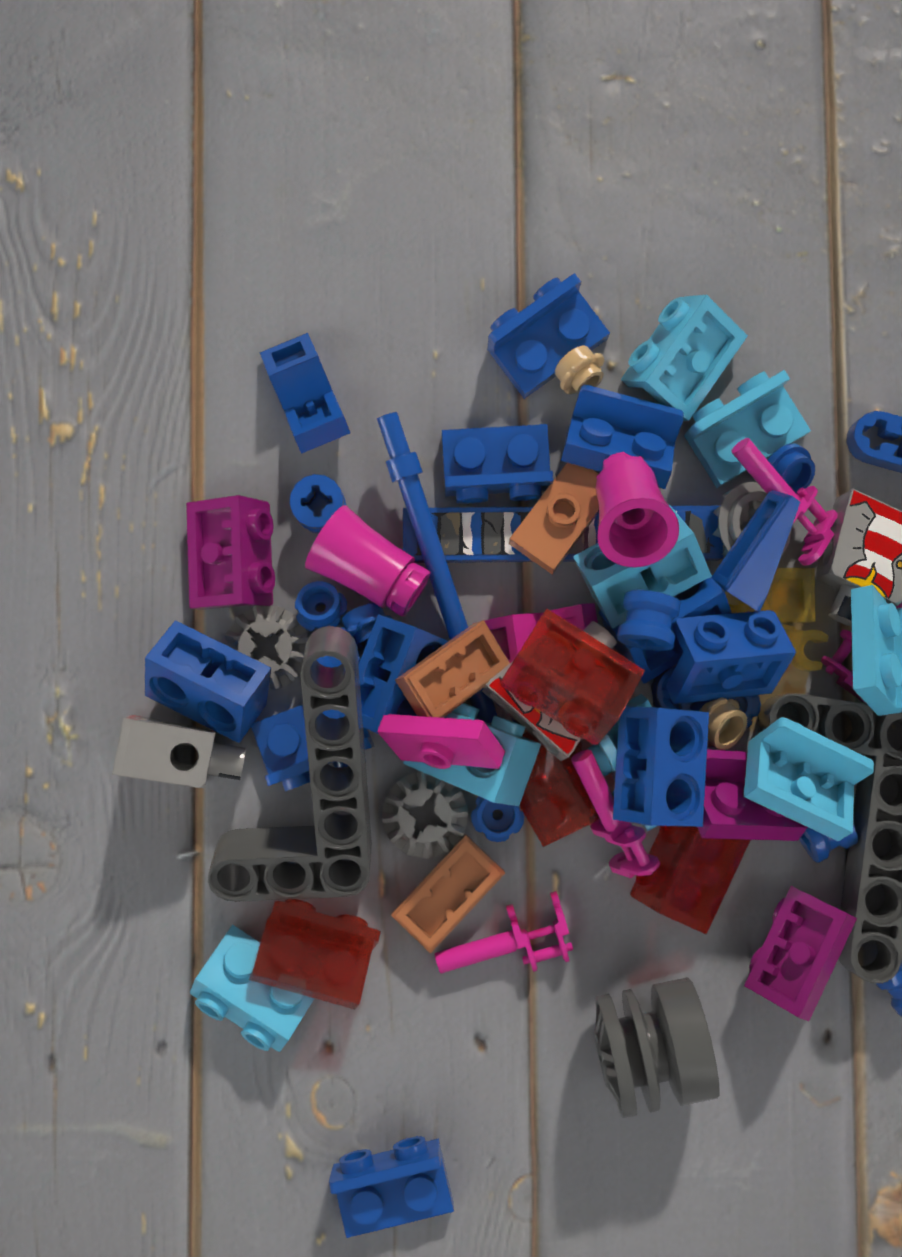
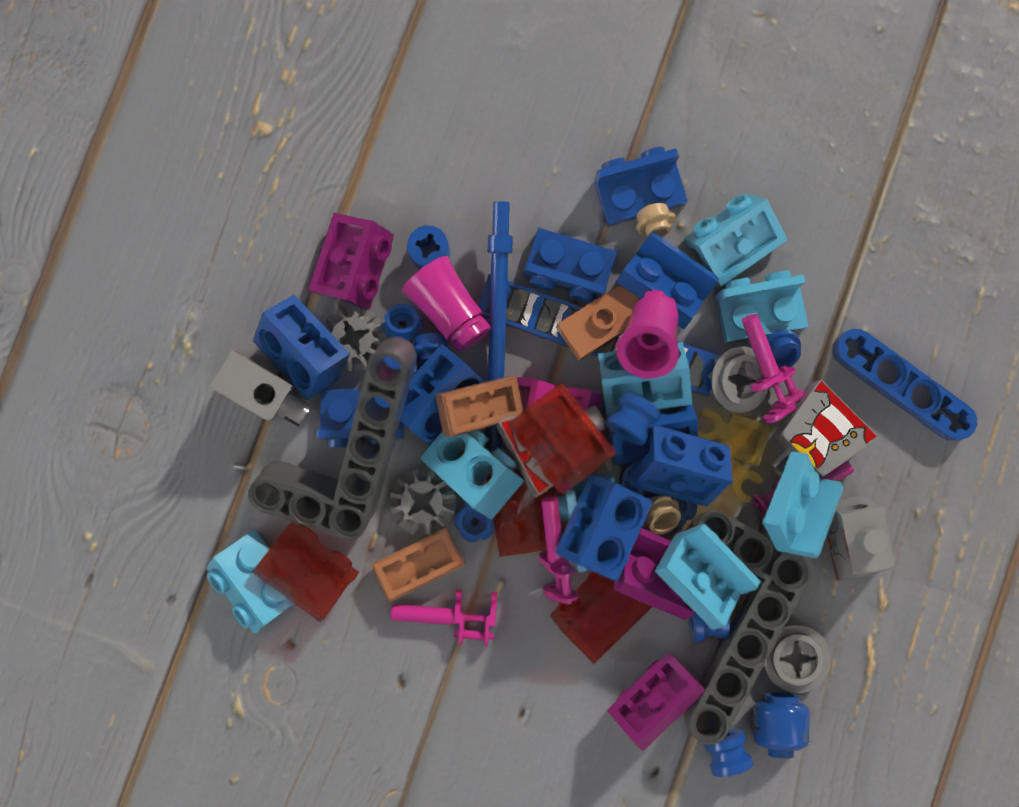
camera: 20 degrees right, 0 degrees up
blue slope [260,333,351,454] -> none
blue bracket [329,1136,454,1238] -> none
dark pink plate [377,714,505,769] -> none
dark grey wheel [594,977,720,1118] -> none
blue slope [711,490,800,612] -> none

